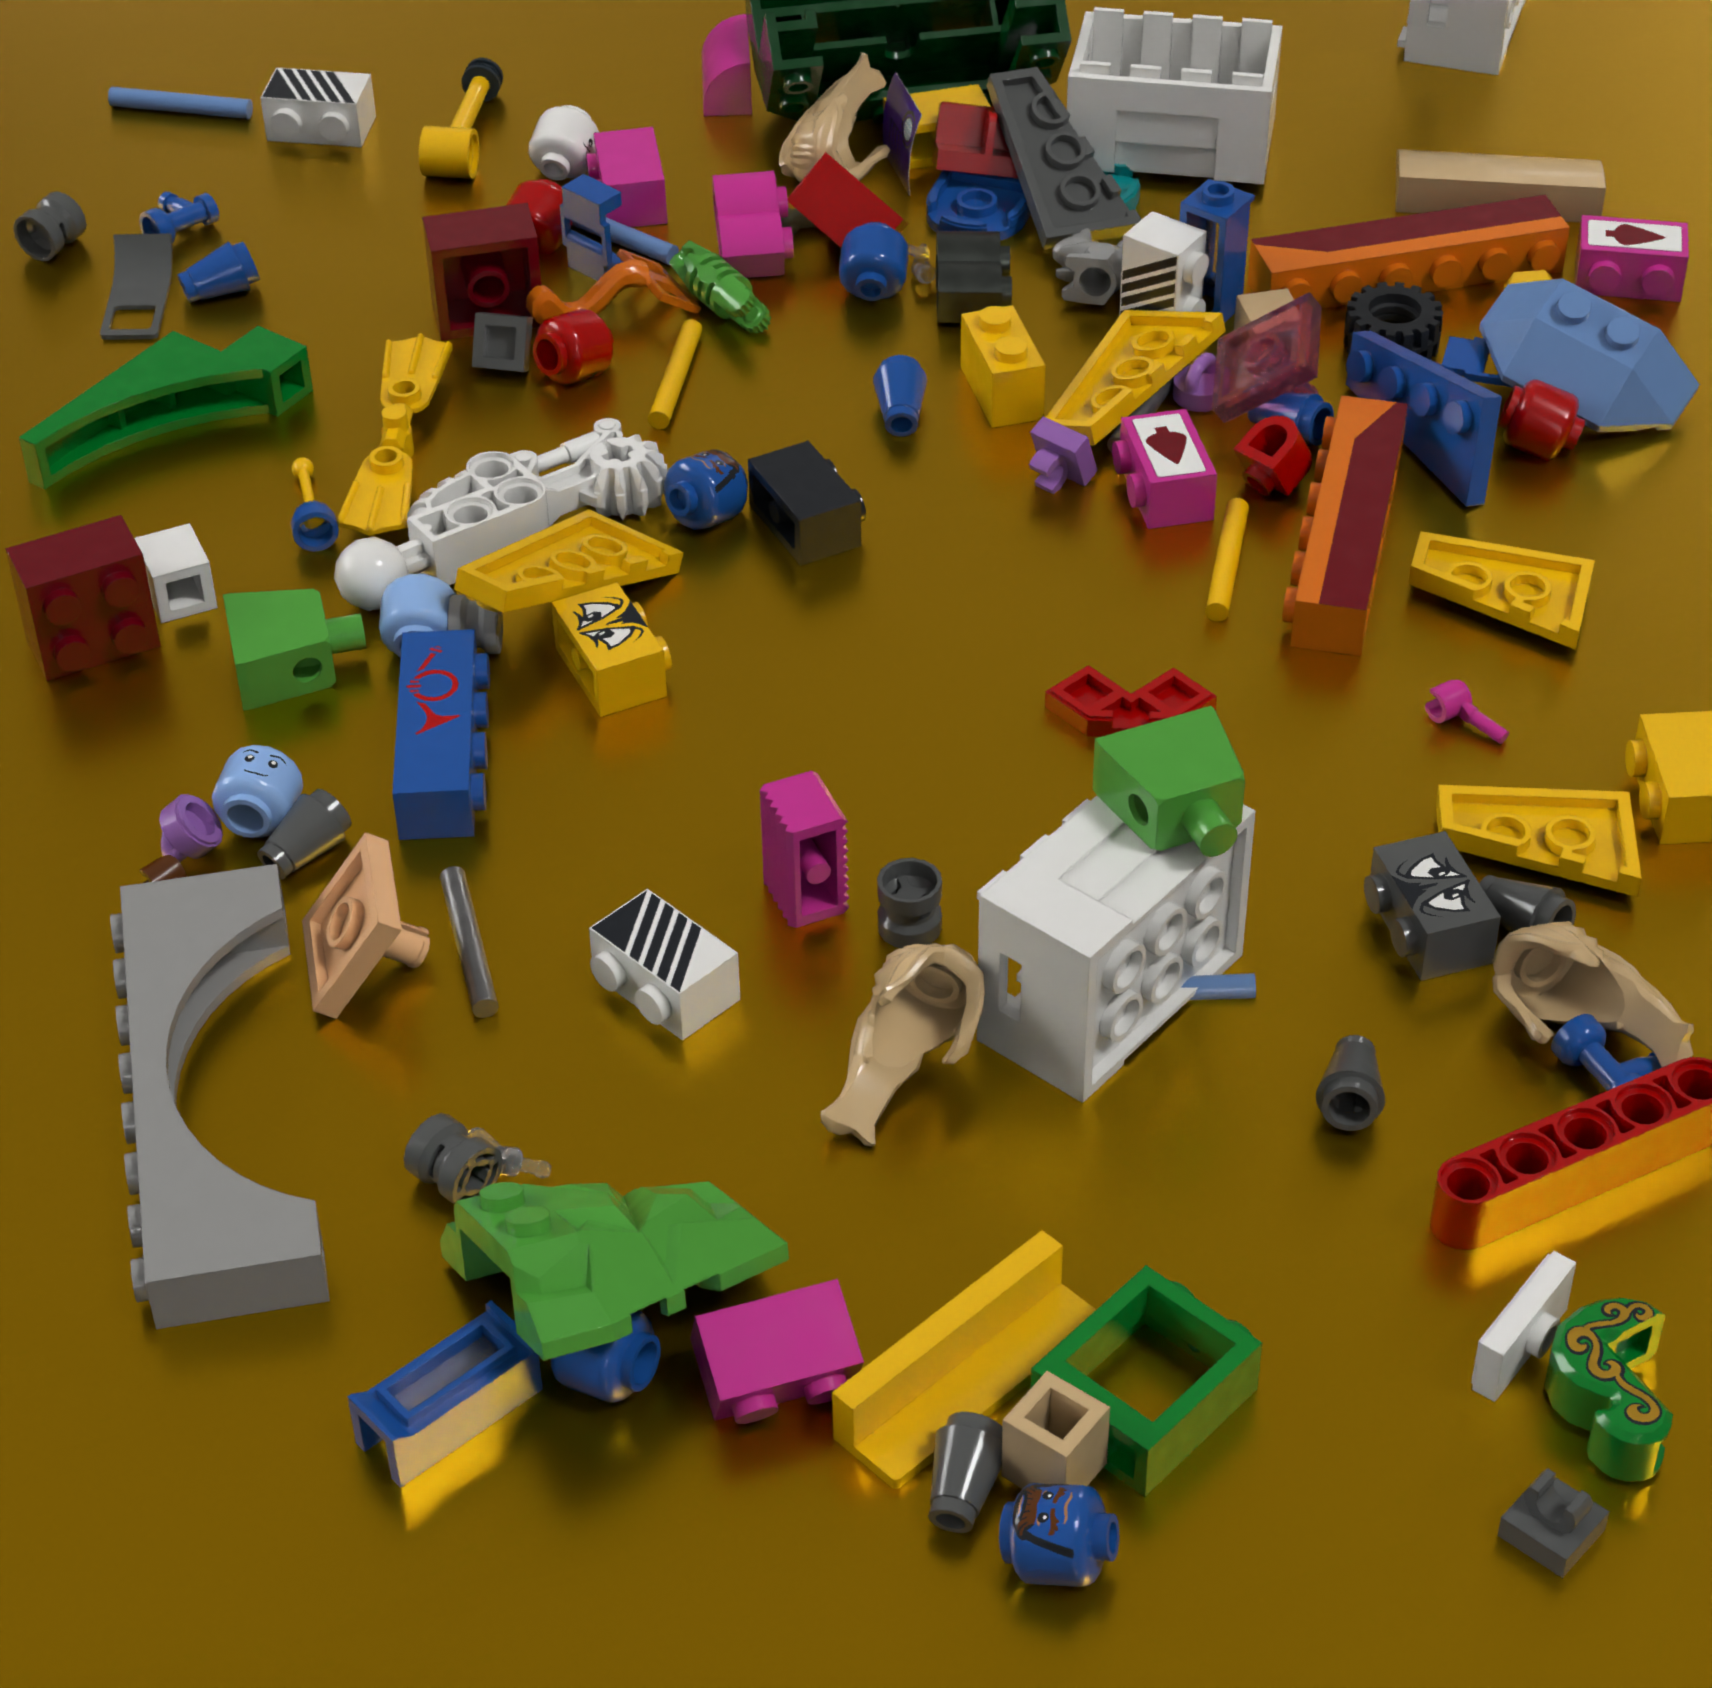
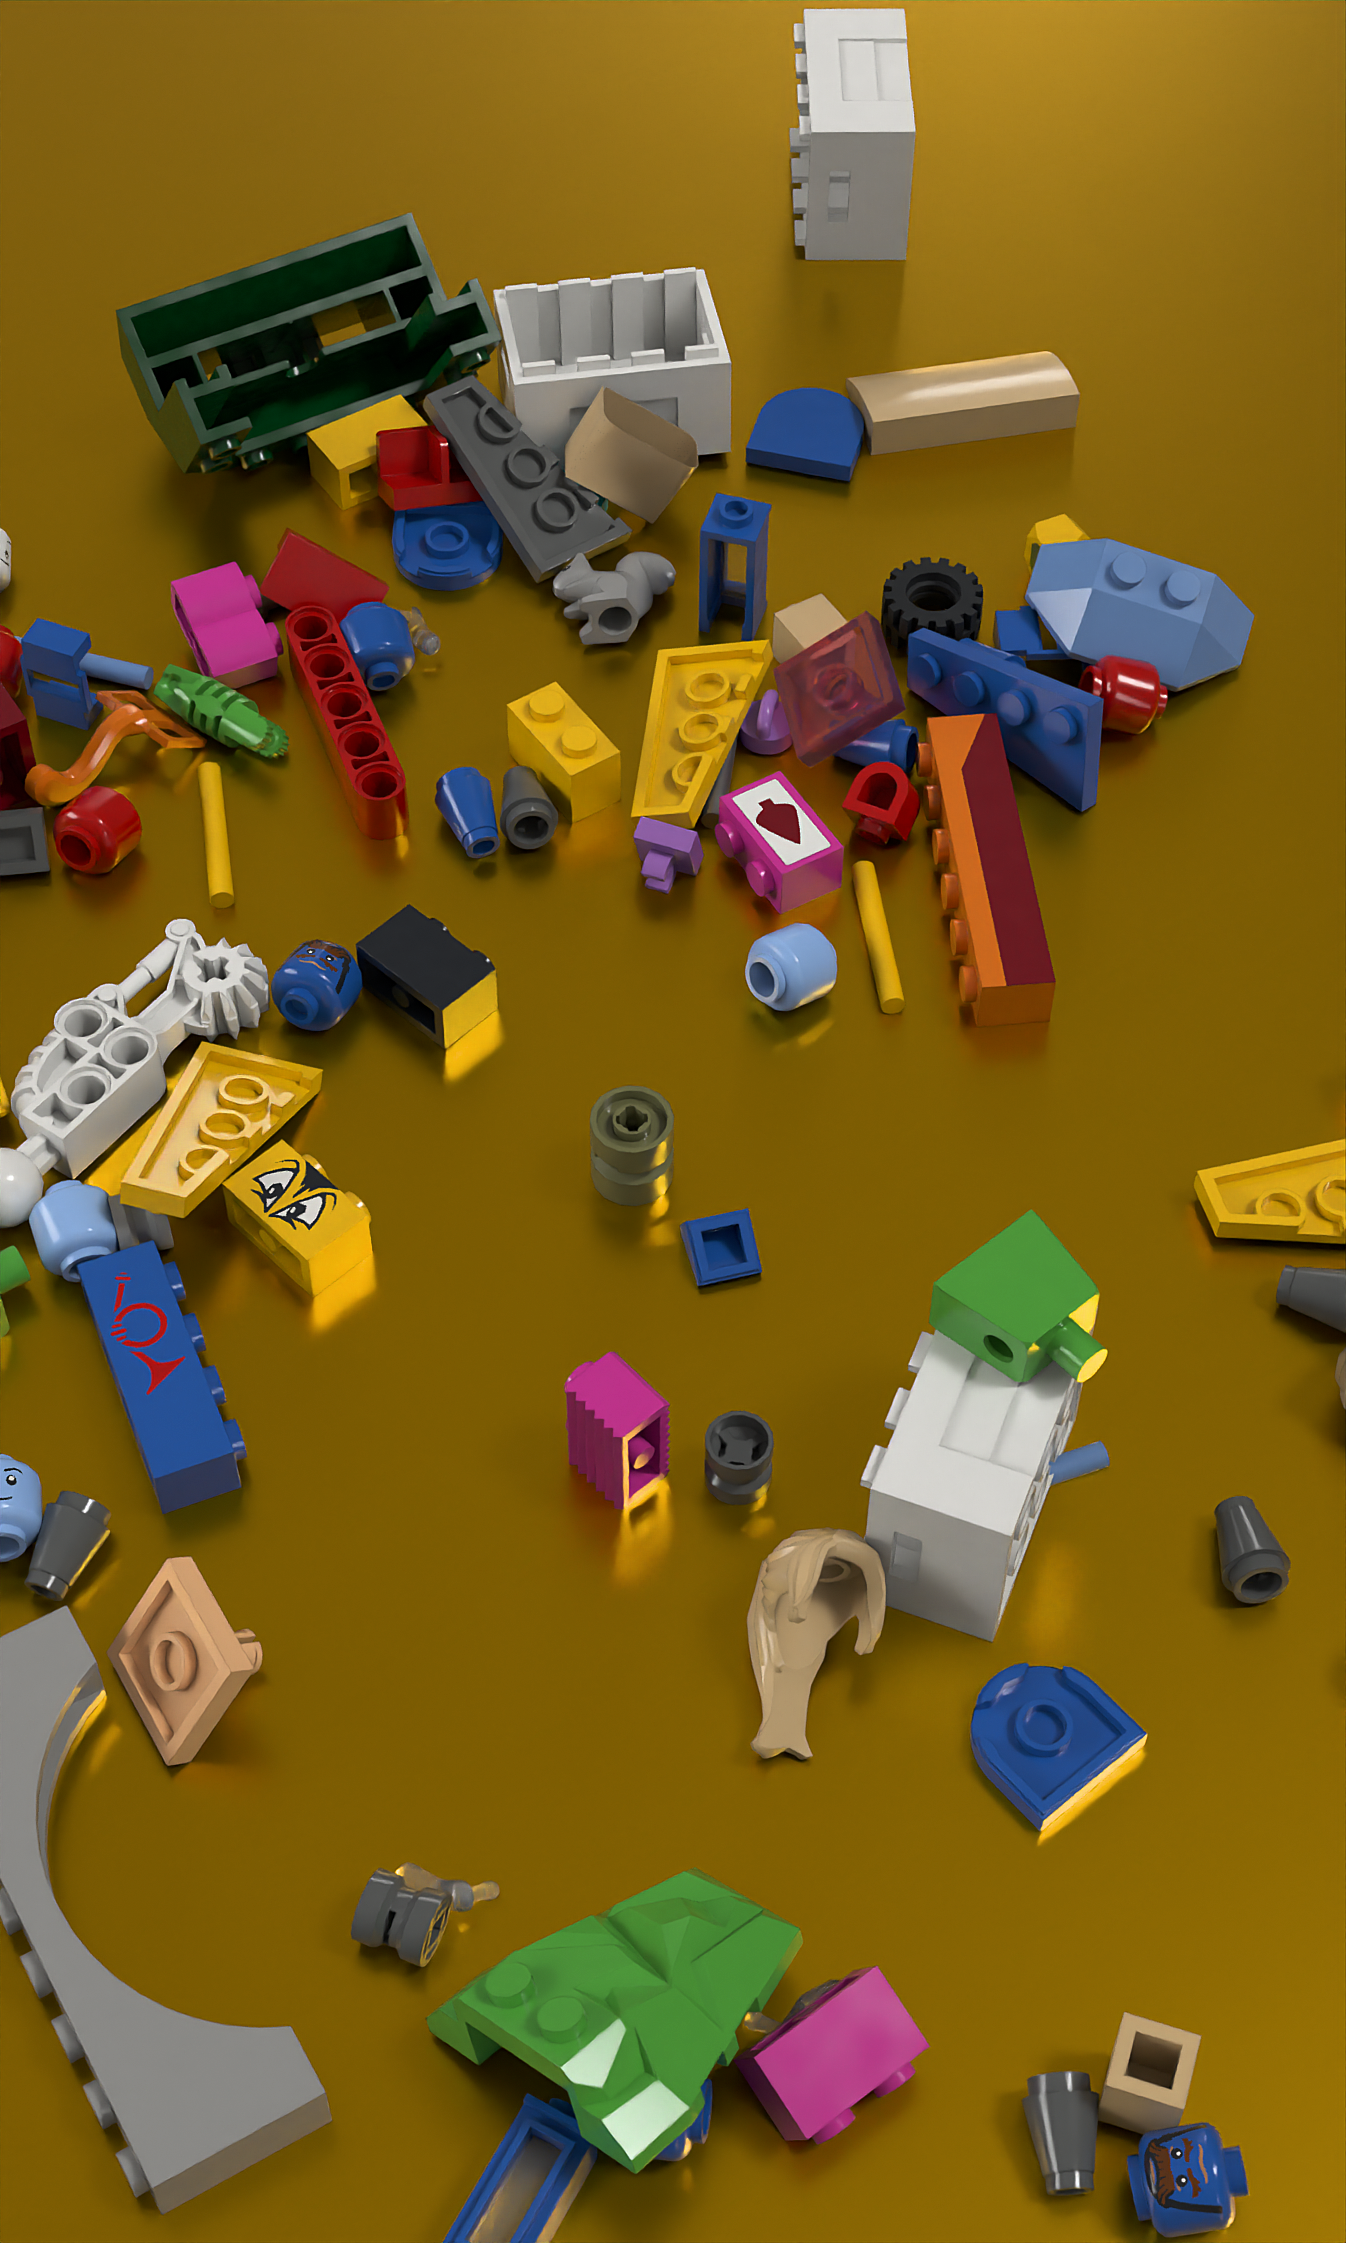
camera: 20 degrees left, 10 degrees up
flat silver bar [440,866,499,1018] -> none
dark pink brick [586,127,668,227] -> none
white brick [589,888,740,1041] -> none
dark pink brick [702,14,752,116] -> none
tan hair [779,52,891,182] -> none
yellow panel [832,1230,1096,1489] -> none
sticker [882,72,922,196] -> none
pearl dark grey brick [936,231,1012,323] -> none
green window [1030,1265,1262,1497] -> none
red tile [1045,665,1217,737] -> none
white brick [1119,211,1209,316] -> none
orange brick [1248,194,1570,312] -> none
dark grey brick [1364,831,1501,981] -> none
yellow wing [1409,531,1595,650] -> none
dark pink hand [1425,680,1509,744] -> none
dark pink brick [1575,215,1689,302] -> none
none -> red beam [285,605,409,840]
none -> dark grey cone [500,766,558,849]
none -> tan piece [564,386,698,524]
none -> olive wheel [590,1085,674,1206]
none -> blue slope [679,1208,762,1286]
none -> light blue head [745,923,837,1011]
none -> blue tile [746,388,864,481]
none -> blue tile [970,1663,1147,1832]

